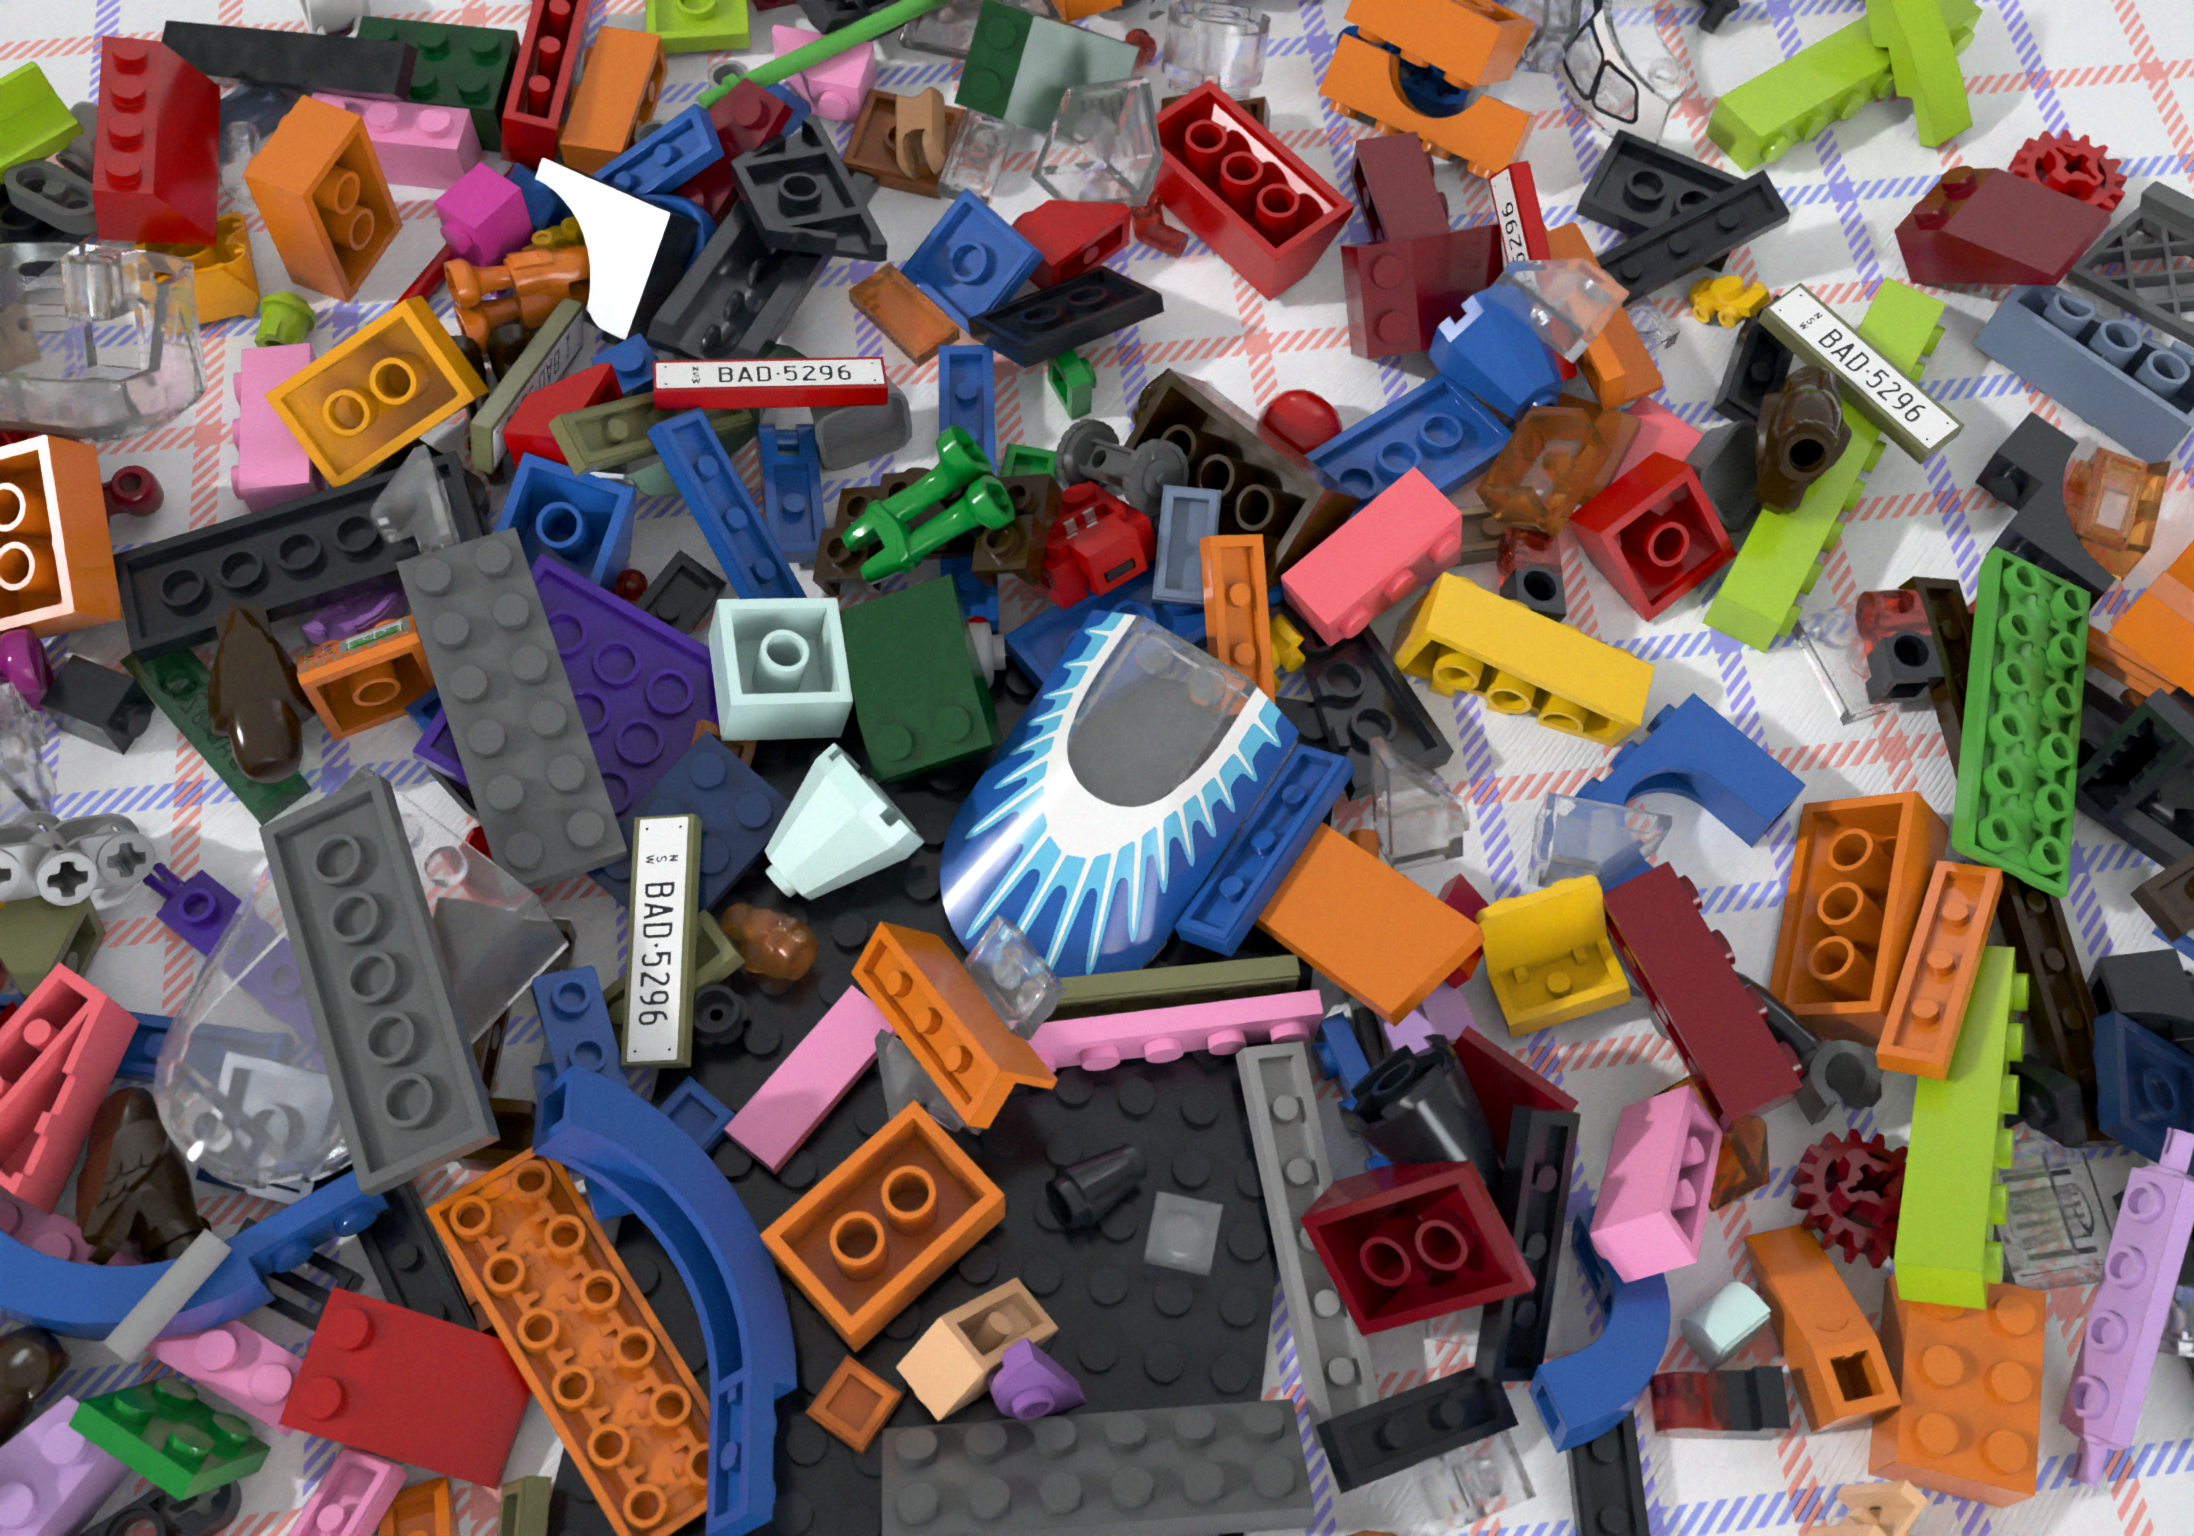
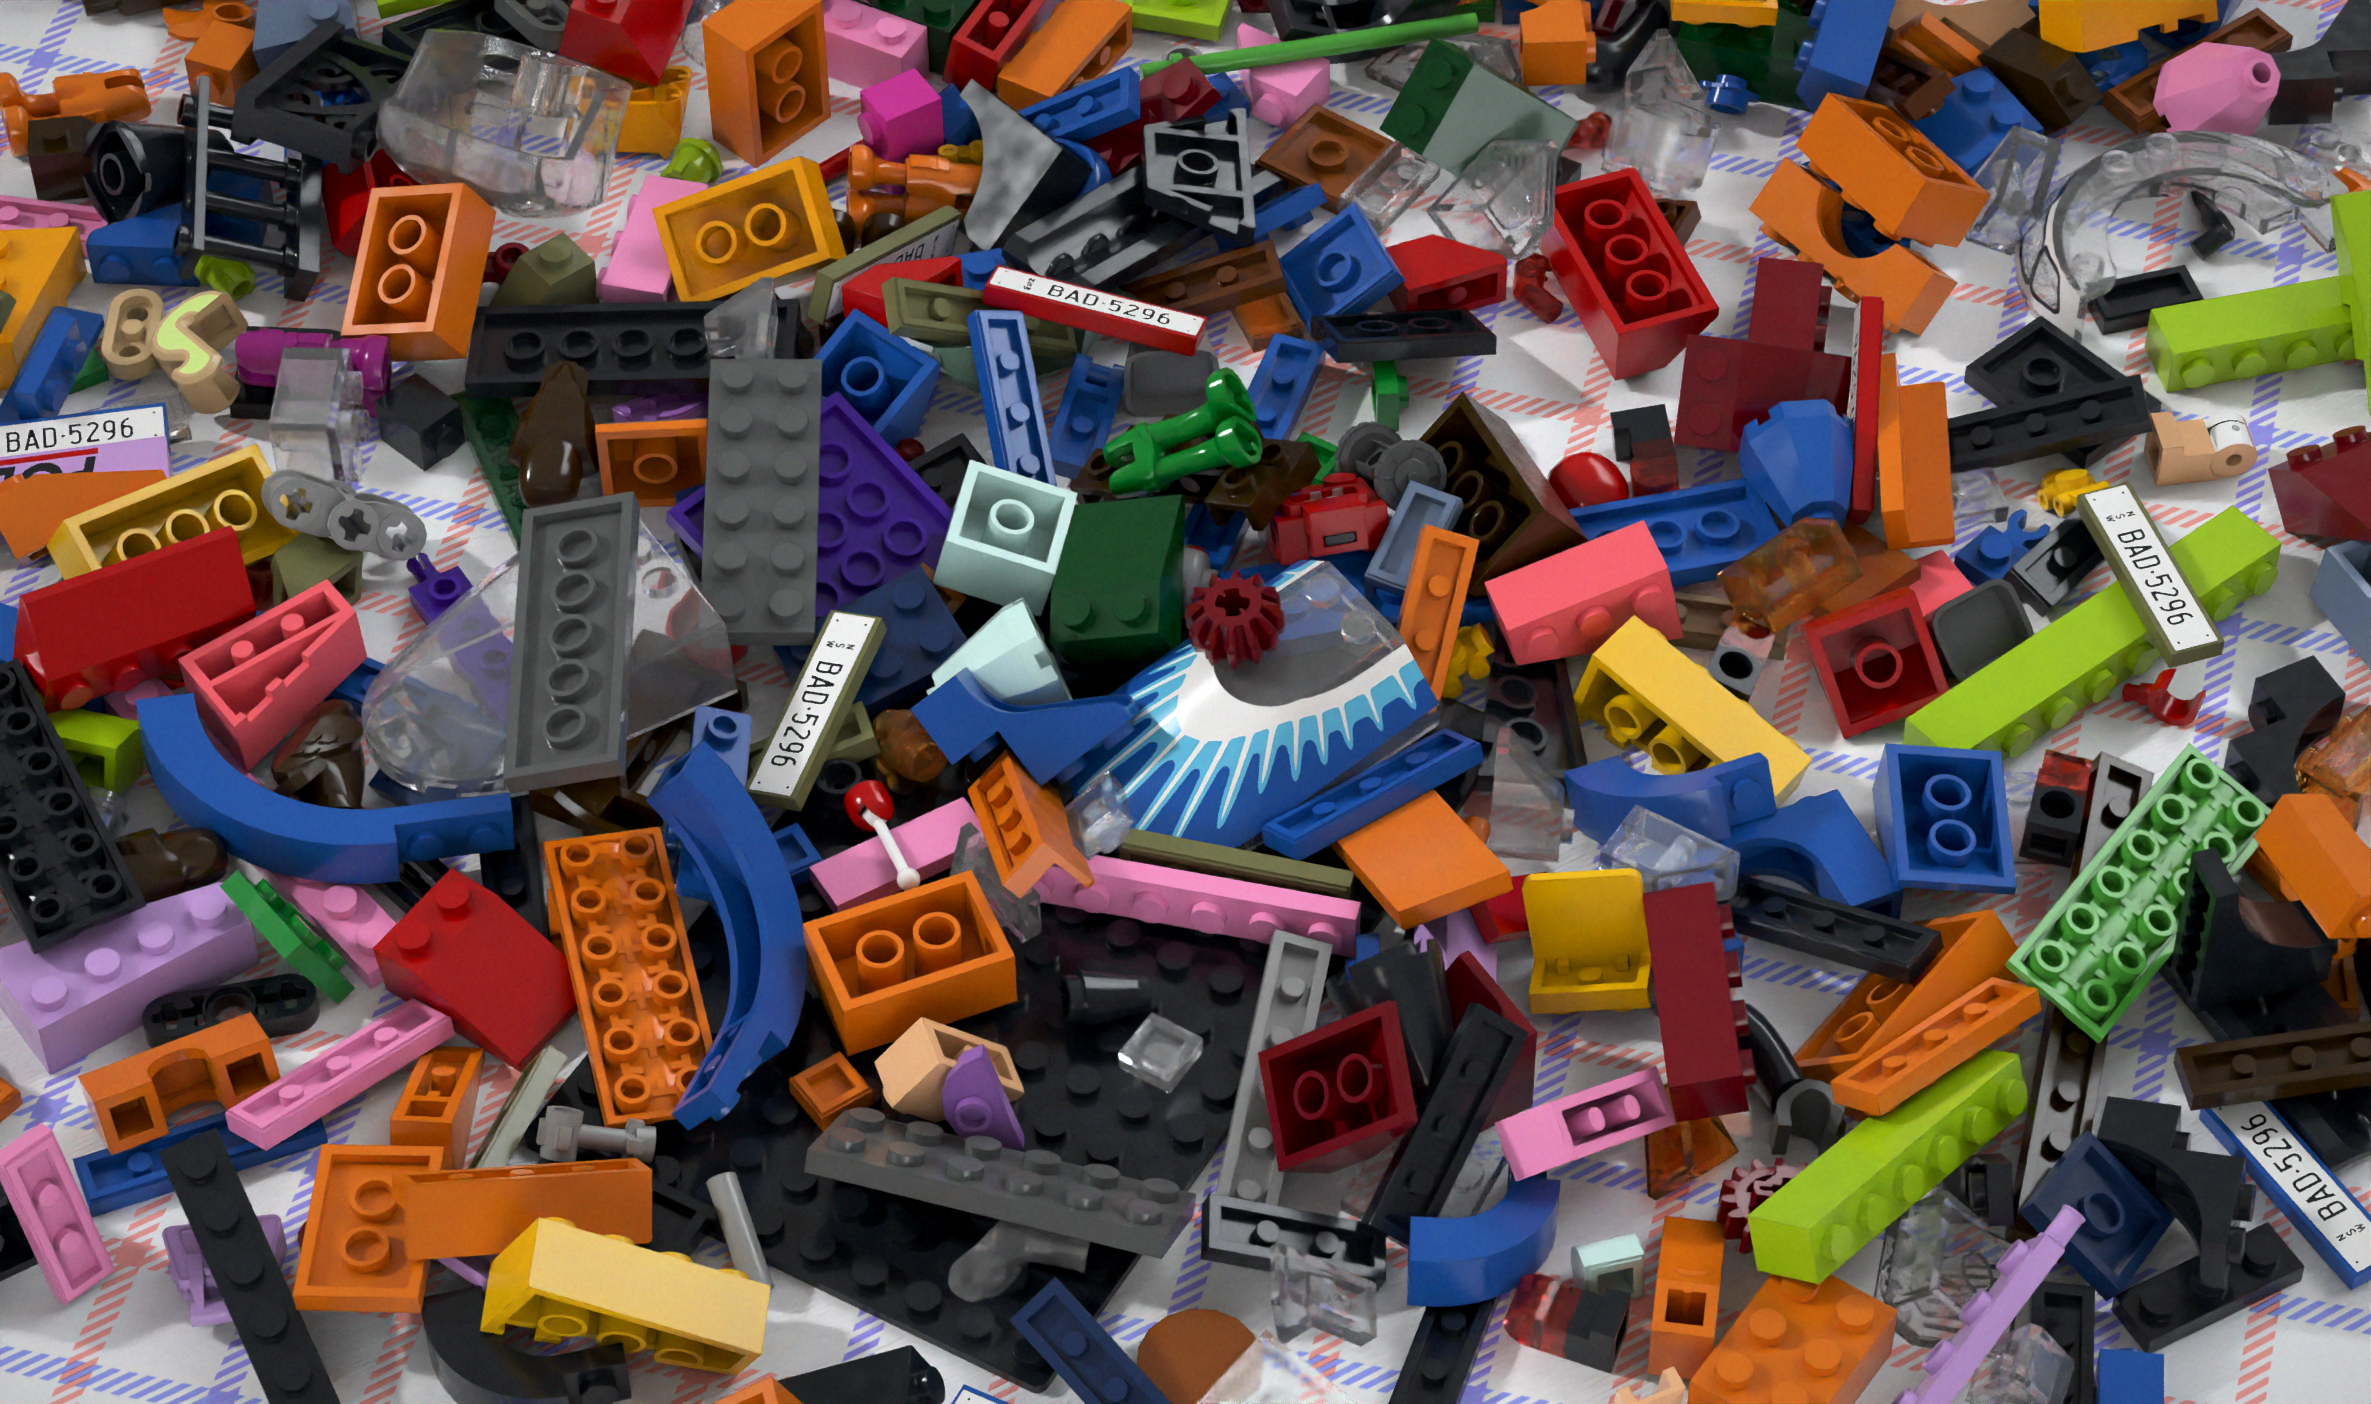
camera: 25 degrees right, 15 degrees down
light grey piece [103,1229,232,1365] -> none
medium nougat piece [895,87,946,180] -> none
clear slope [1485,258,1630,364] -> none
dark brown animal [1752,365,1852,515] -> none
none -> olive slope [489,232,600,306]
none -> hinge [843,780,920,891]
none -> blue arch [910,667,1141,787]
none -> reddish brown plate [1119,239,1288,317]
none -> dark red gear [1185,568,1286,671]
none -> blue plate [1212,182,1328,251]
none -> blue arch [1564,752,1777,850]
none -> leg [1610,404,1680,498]
none -> black tile [1718,875,1944,984]
none -> blue slope [1872,743,2017,895]
none -> blue plate [1954,509,2050,586]
none -> black tile [2083,265,2204,335]
none -> red piece [2122,669,2206,726]
none -> light nougat leg [2144,411,2258,487]

